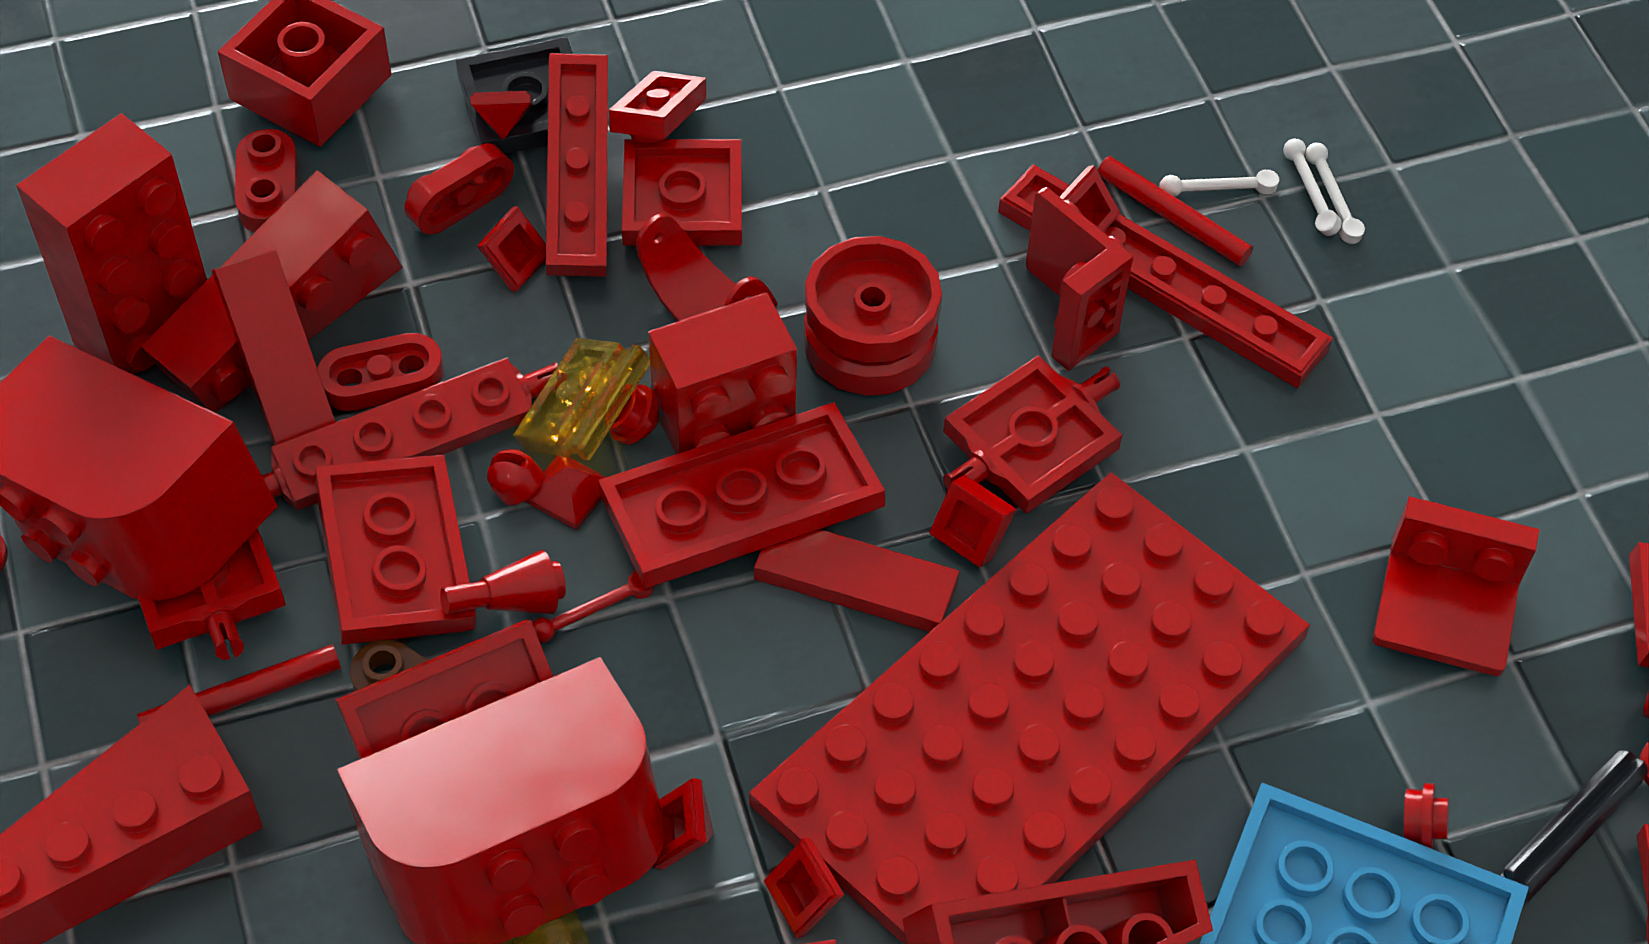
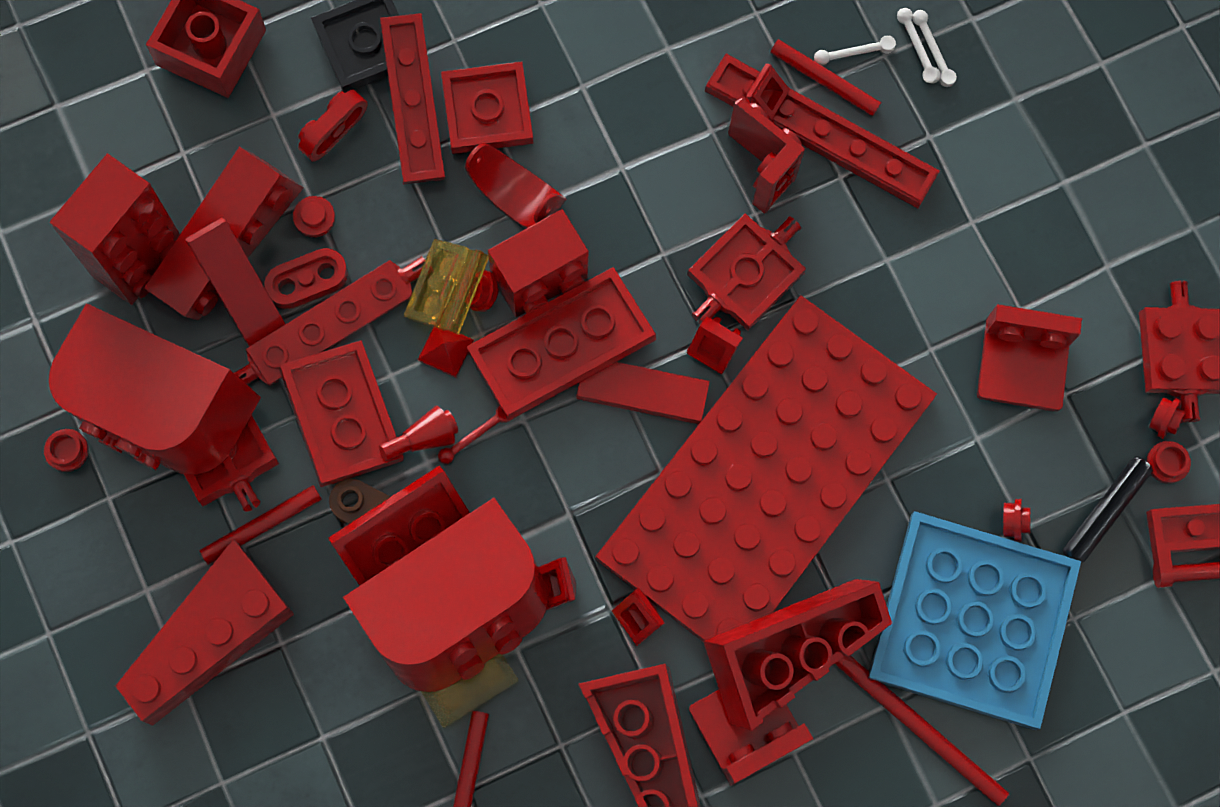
camera: 10 degrees left, 20 degrees up
red plate [235,129,299,233] -> none
red slope [470,91,533,140] -> none
red slope [477,206,546,292] -> none
red hinge [487,449,544,506] -> none
red plate [609,71,706,143] -> none
red wheel [803,236,942,396] -> none
none -> red plate [293,196,335,237]

